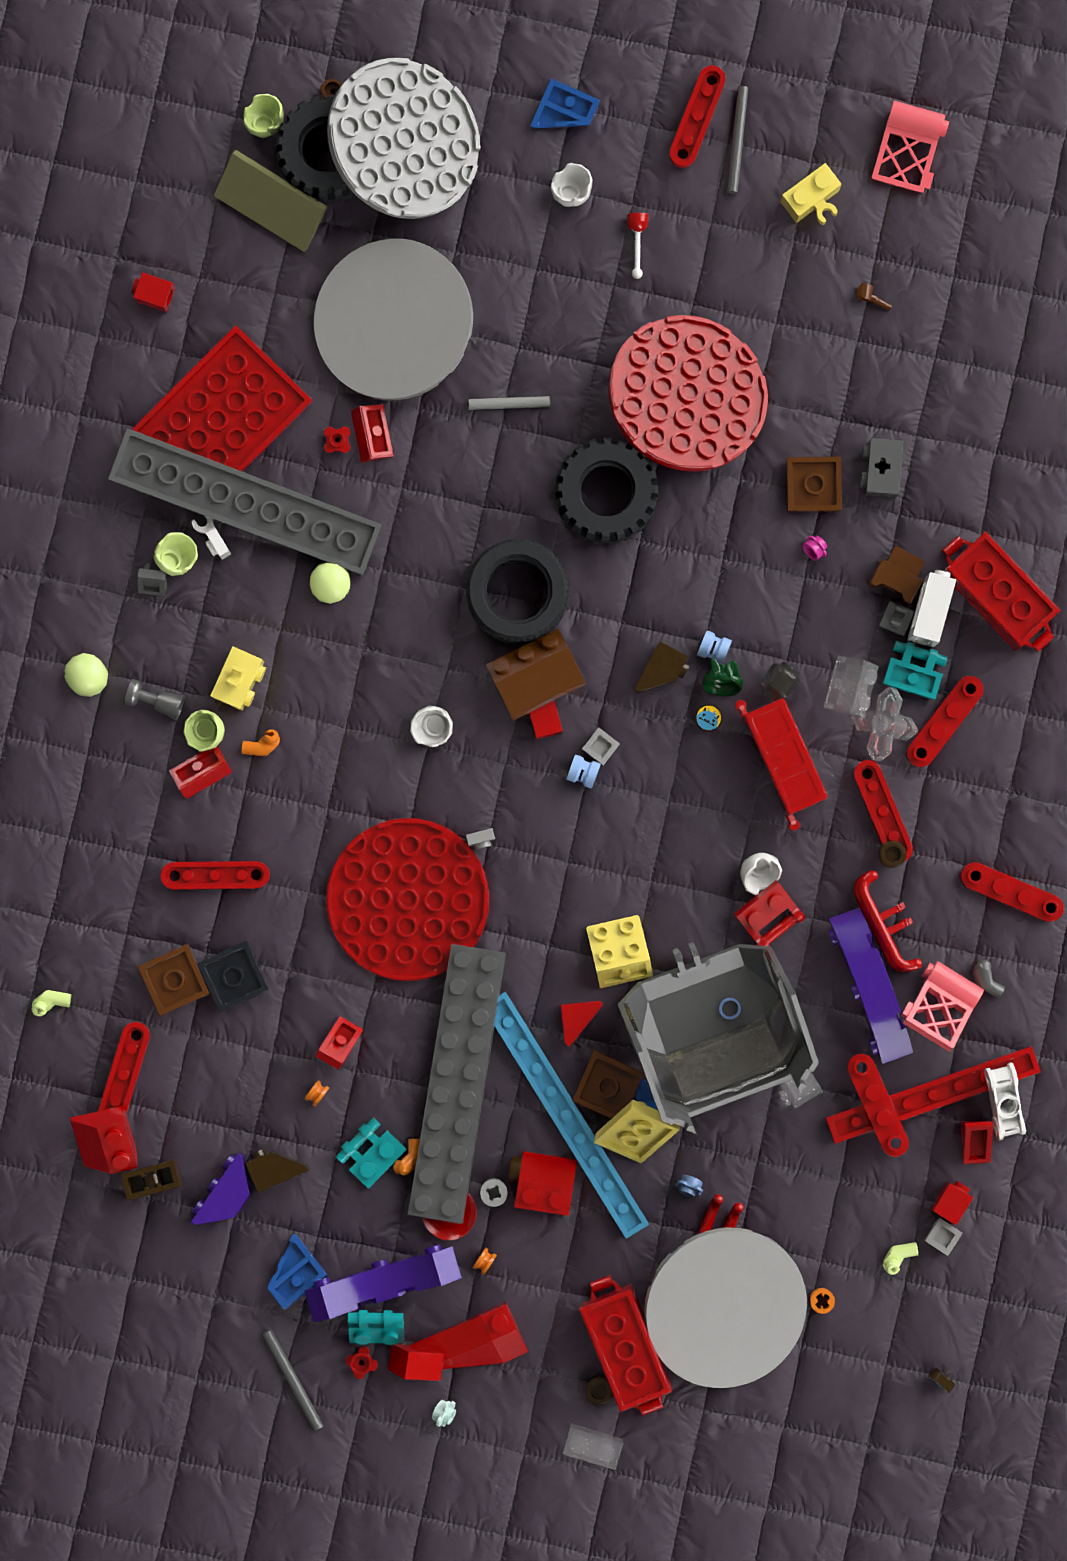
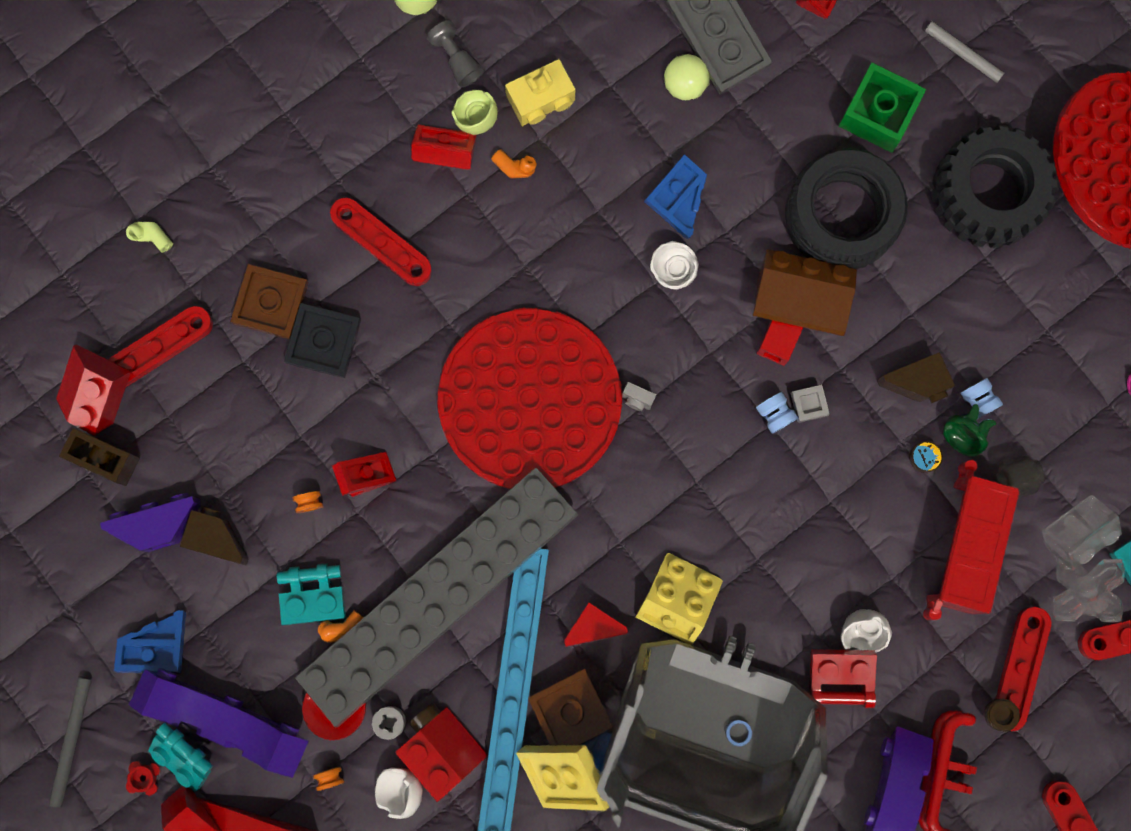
camera: 35 degrees right, 5 degrees down
none -> white hair [375,768,423,819]
none -> blue wing [644,154,707,240]
none -> green brick [838,63,926,153]

